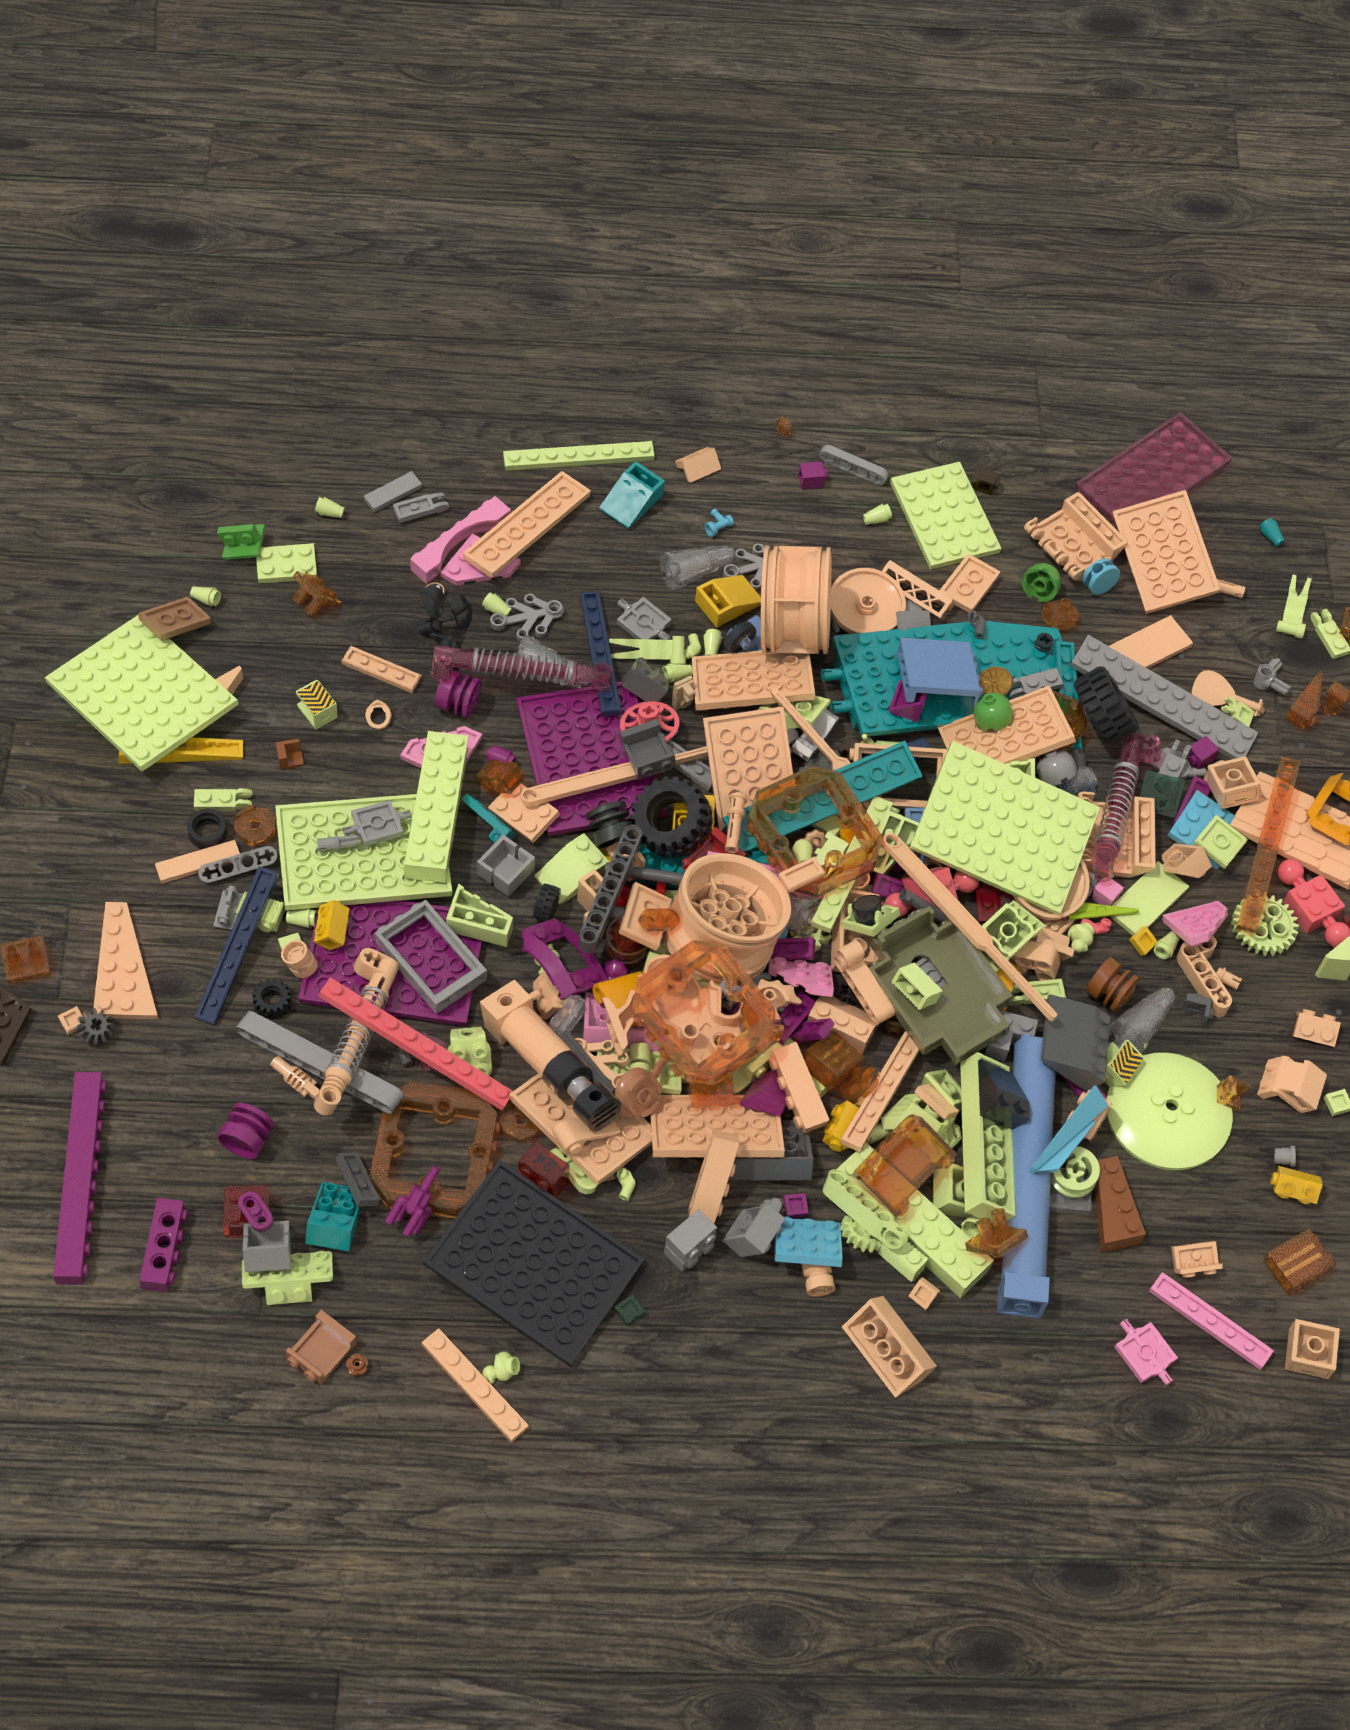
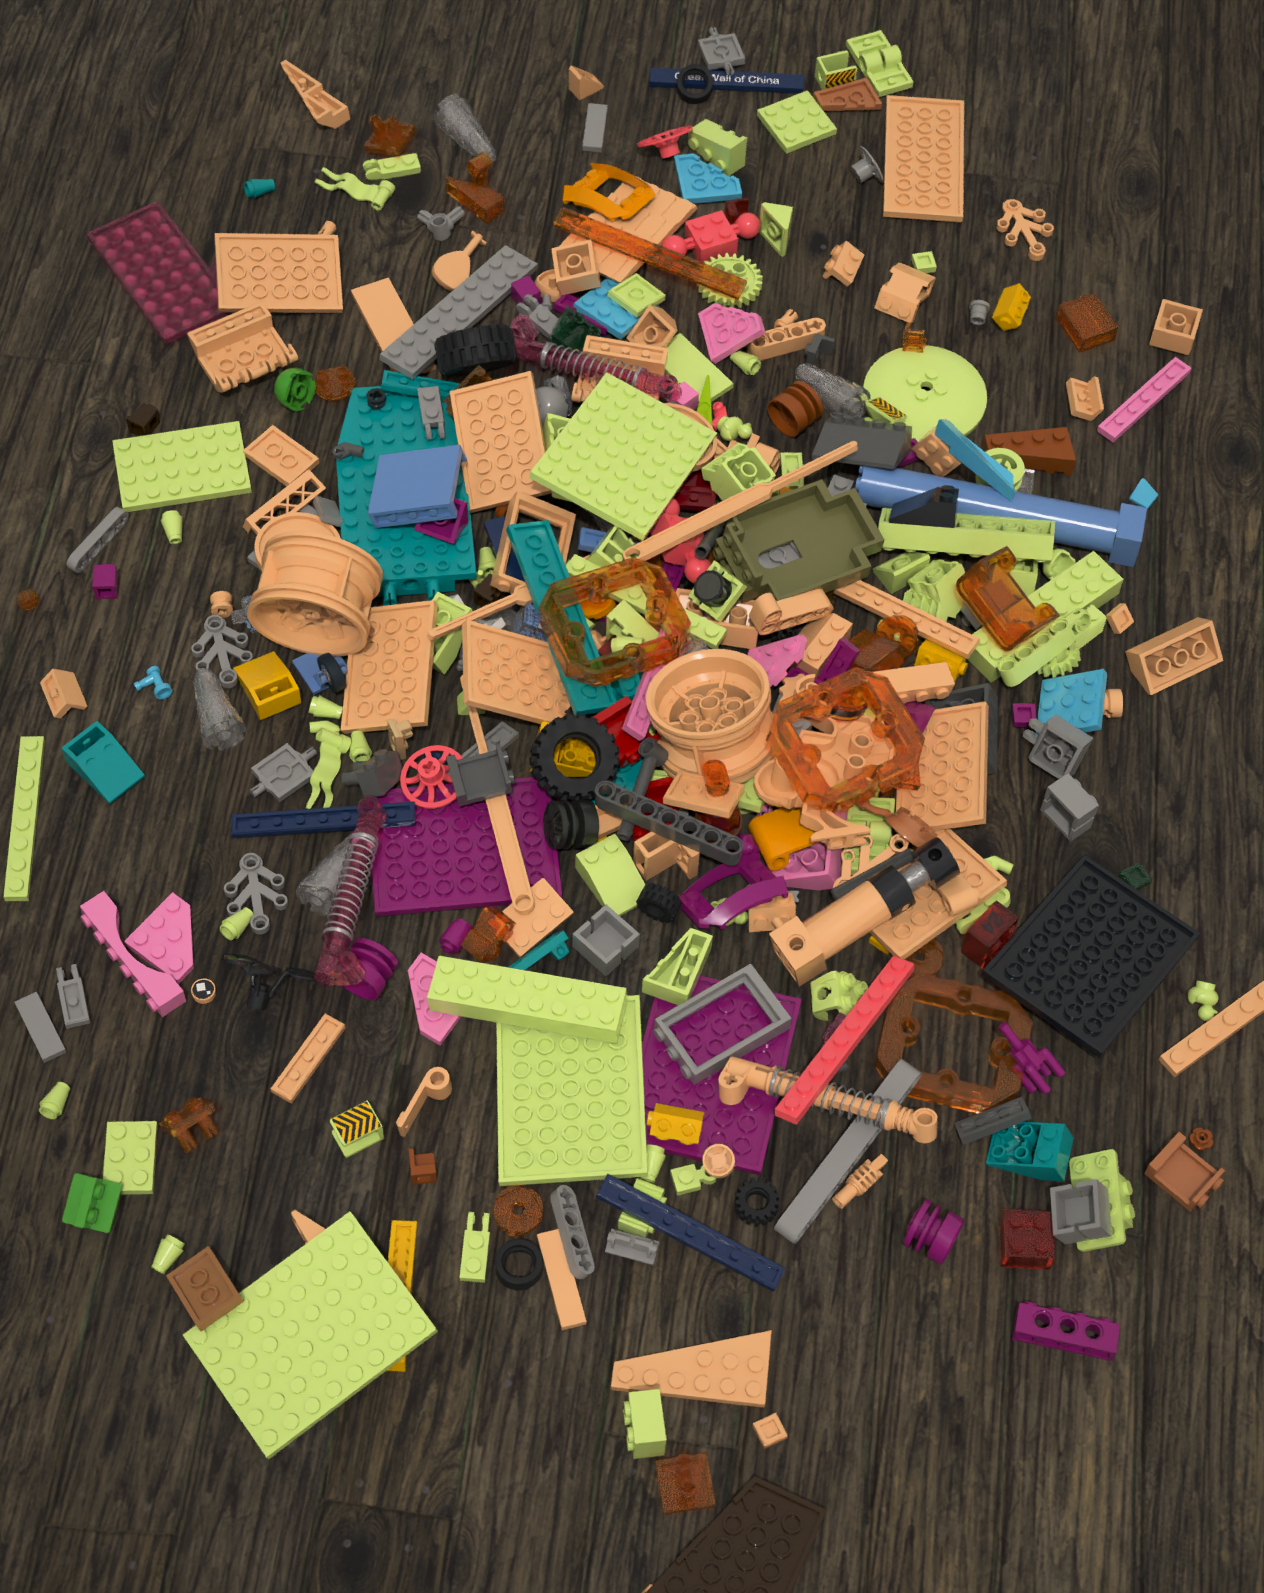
camera: 80 degrees left, 0 degrees up
magenta brick [53,1072,107,1285] -> none
dark grey gear [76,1008,114,1045] -> none
magenta plate [238,1191,273,1232] -> none
light grey axle [317,835,359,852] -> none
light grey plate [342,800,412,847] -> none
light nougat piece [366,700,392,730] -> none
light nougat plate [462,471,591,578] -> none
clear bracket [549,995,587,1036] -> none
light nougat brick [688,1129,742,1223] -> none
light nougat pin [725,792,747,853] -> none
light nougat tile [778,856,825,893] -> none
yellowish green brick [892,963,943,1010] -> none
light nougat tile [915,1084,959,1119] -> none
clear orange plate [965,1208,1028,1258] -> none
bright green cylinder [973,692,1014,731] -> none
pearl gold wheel [979,667,1013,695] -> none
medium azure head [1083,558,1120,595] -> none
bright pink plate [1114,1319,1178,1386] -> none
yellow tile [1129,926,1157,956] -> none
yellowish green plate [1221,697,1255,727] -> none
none -> light nougat door [396,1067,452,1137]
none -> yellowish green brick [623,1389,666,1459]
none -> medium azure slope [1129,478,1158,509]

